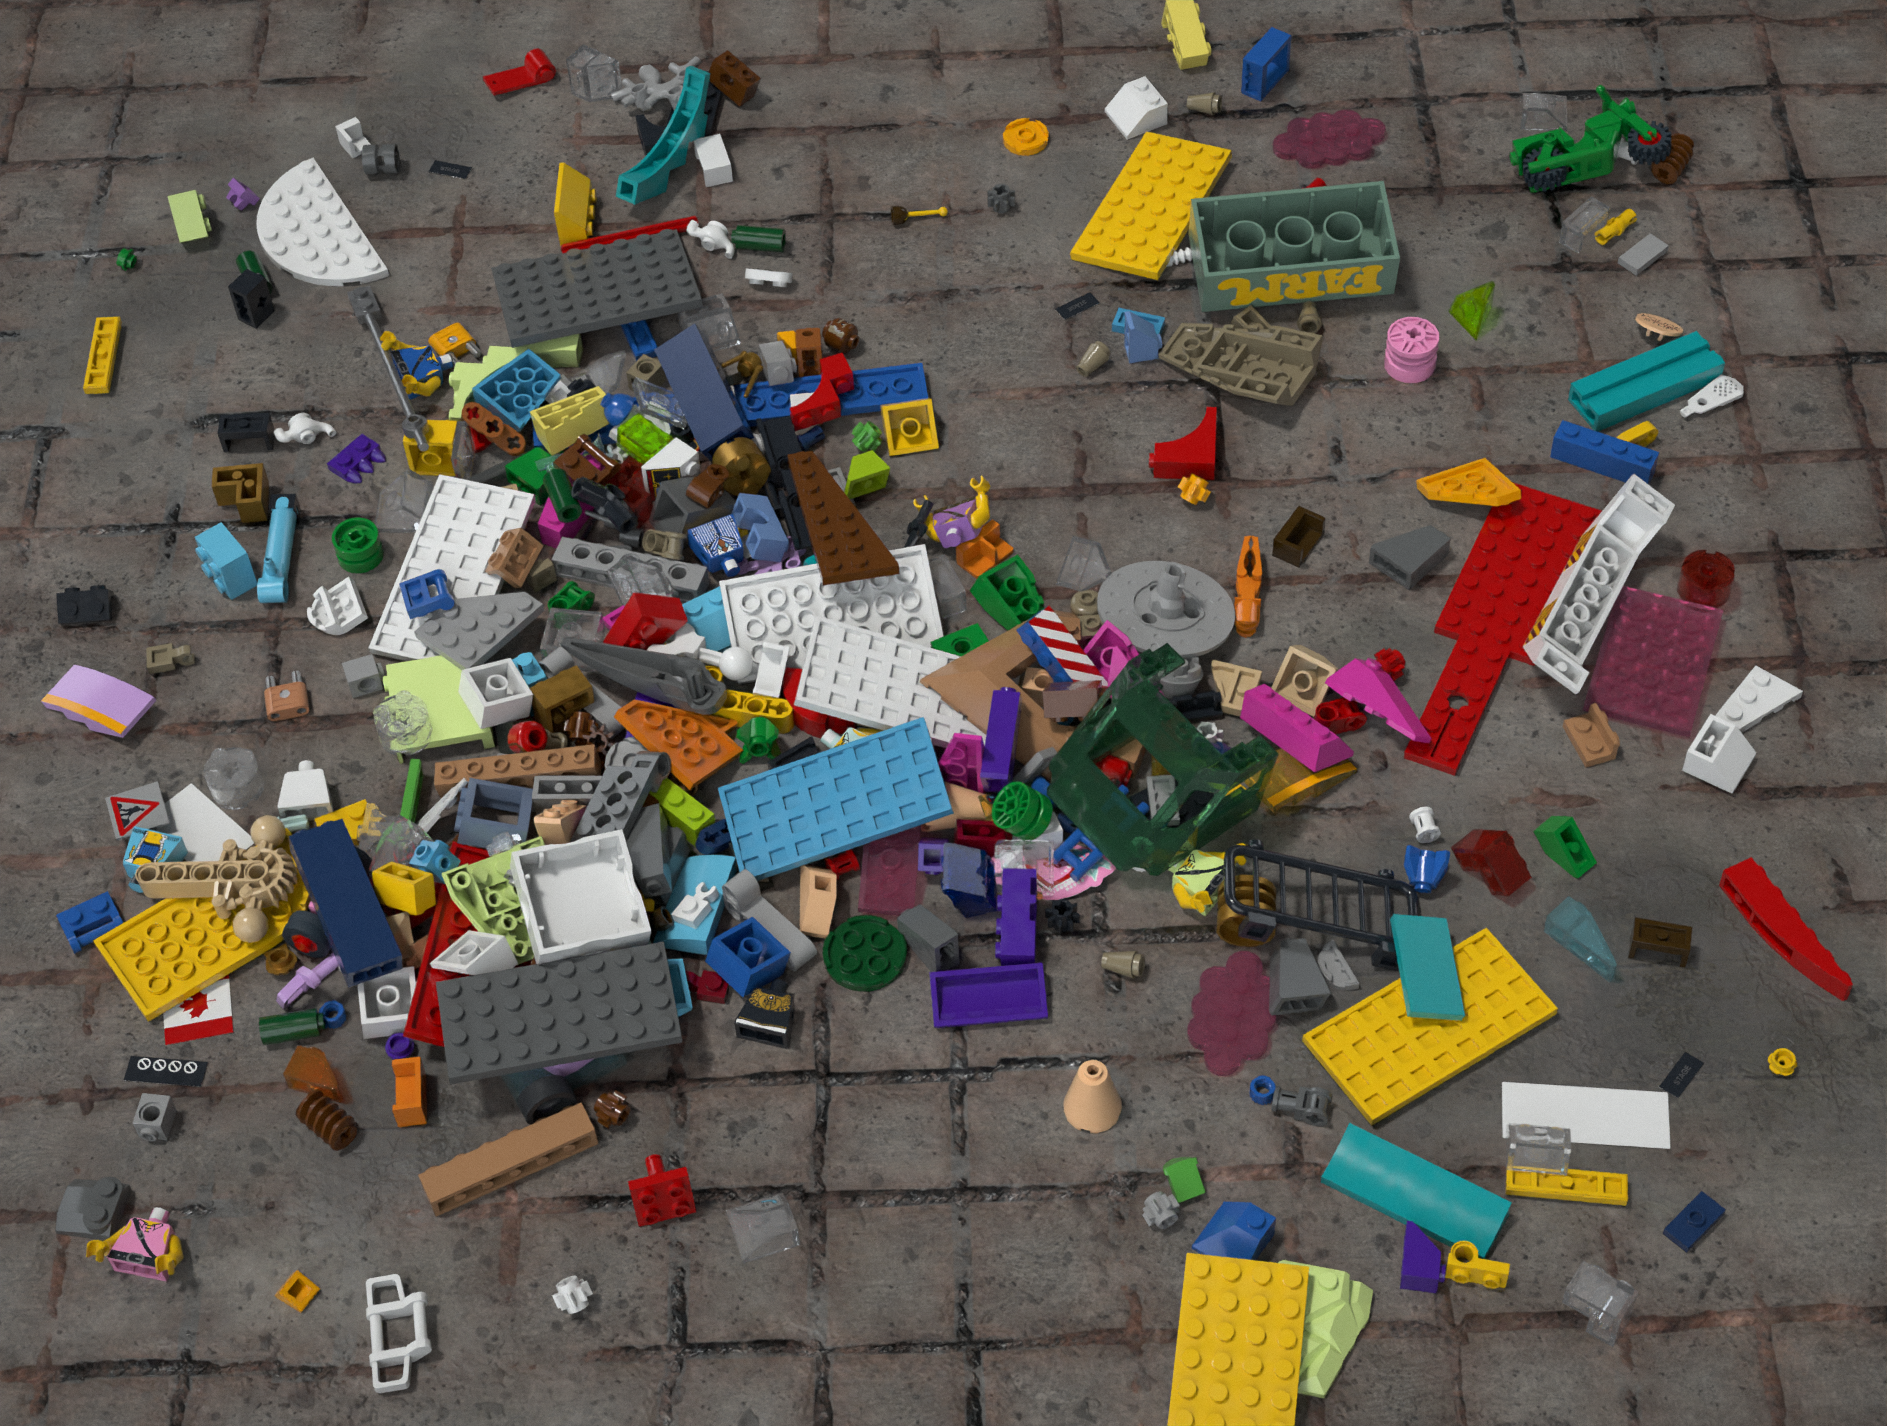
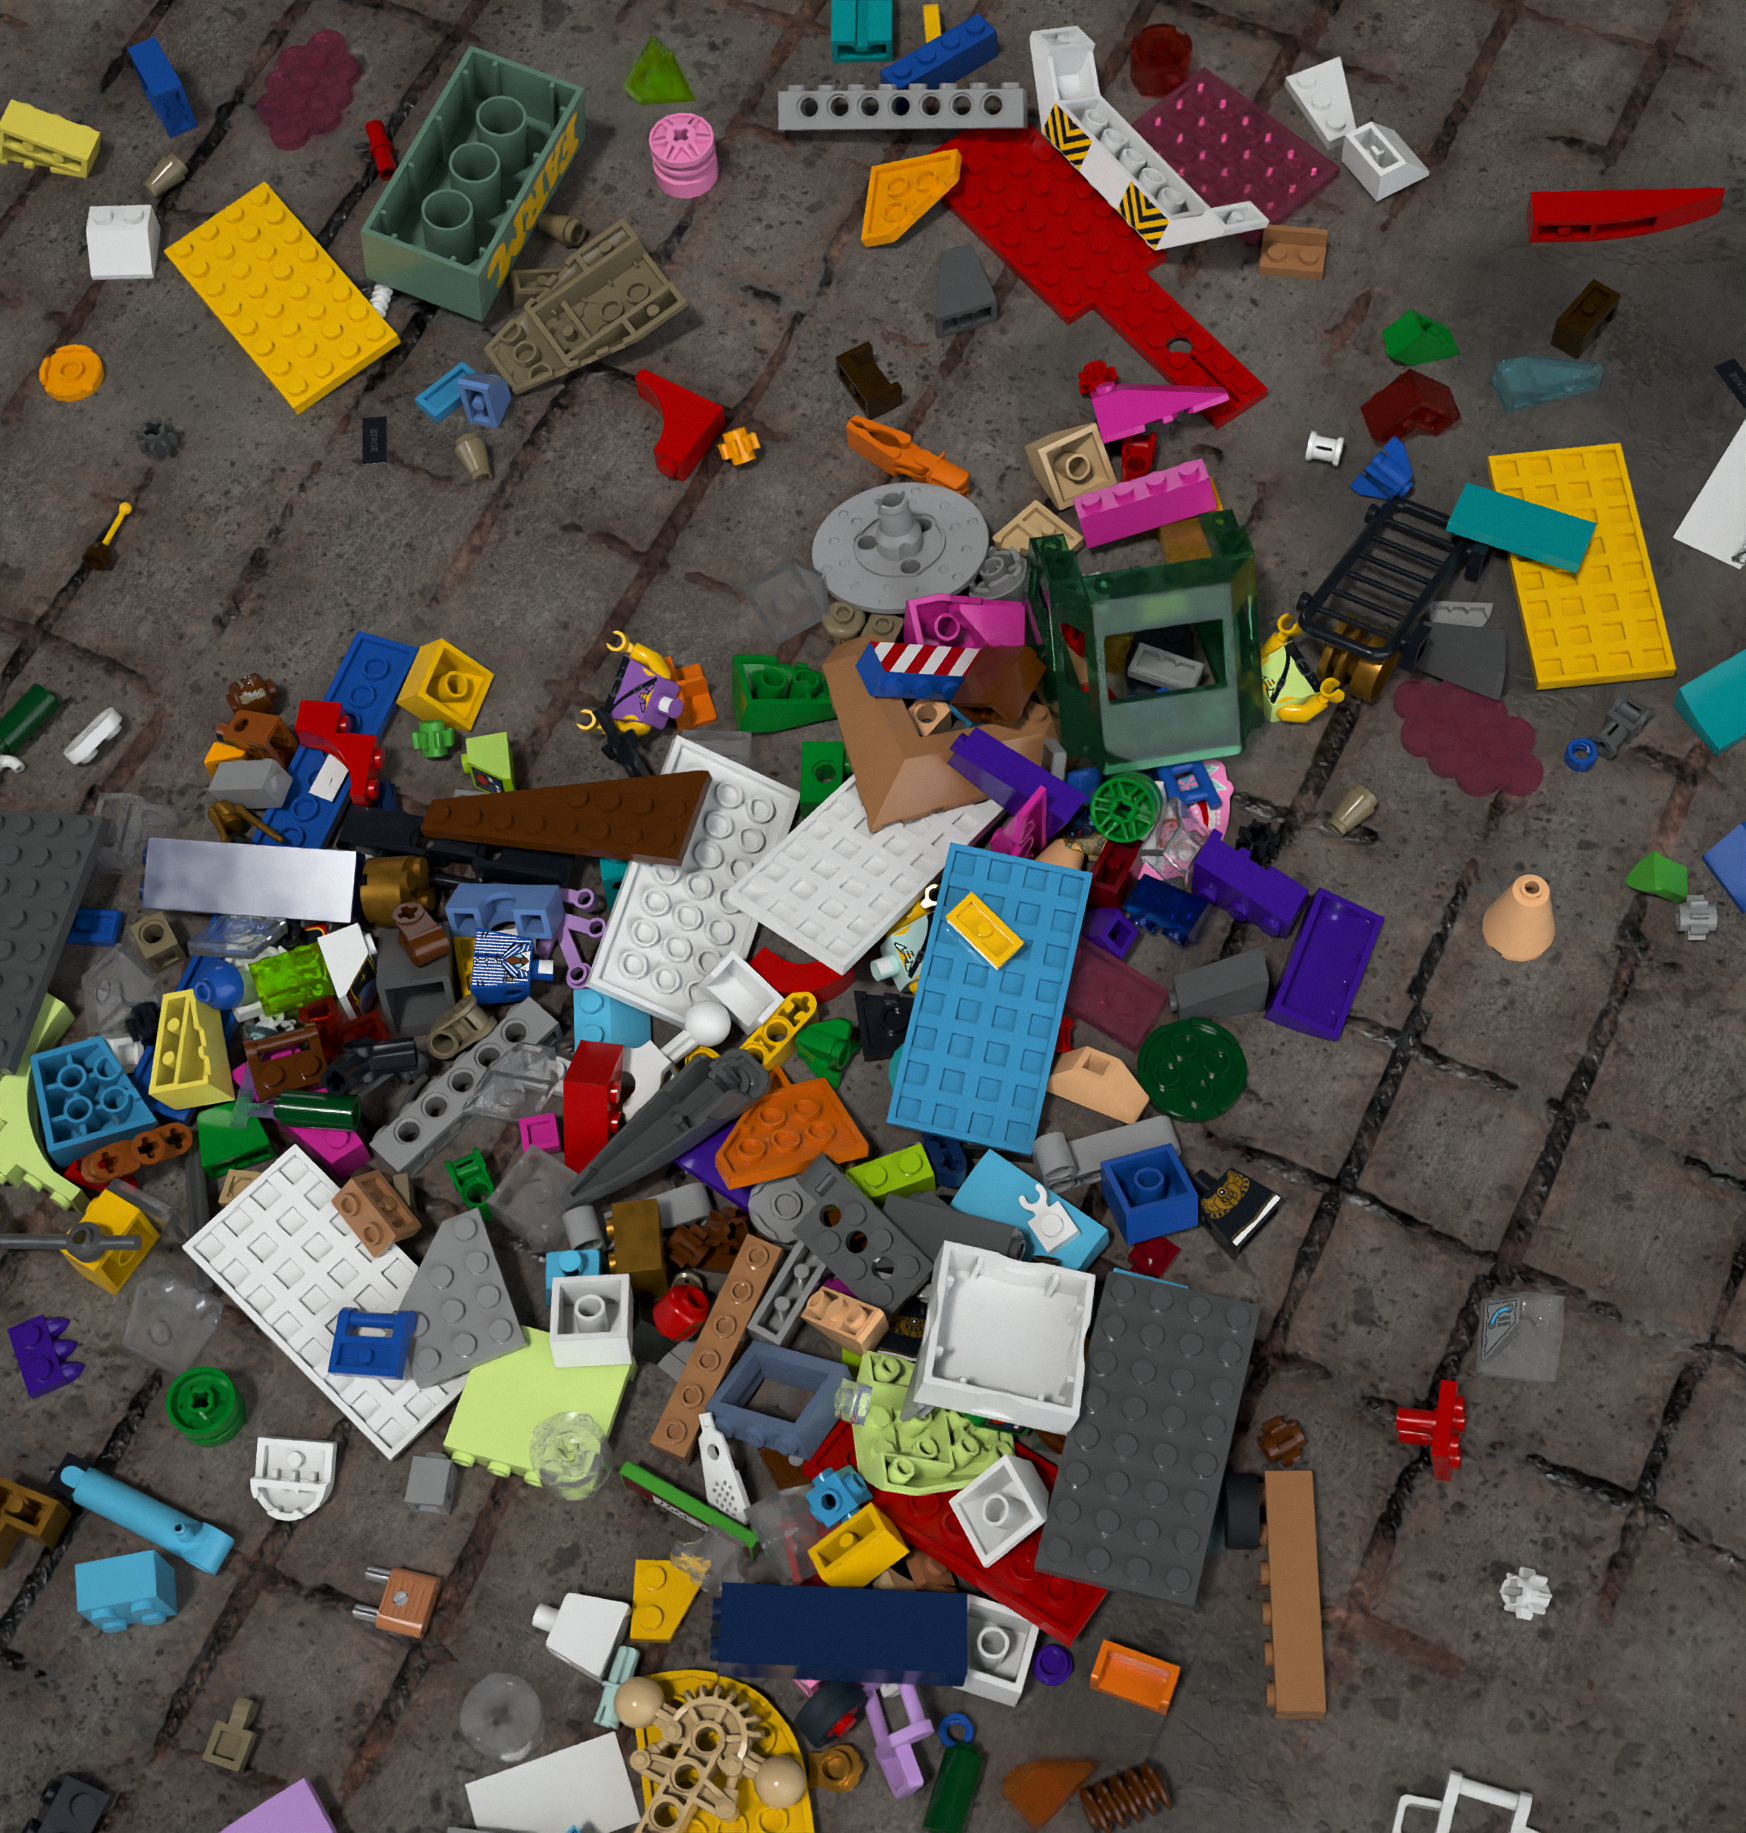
camera: 60 degrees left, 10 degrees up
none -> light grey brick [778,82,1028,131]
none -> yellow plate [945,891,1024,971]

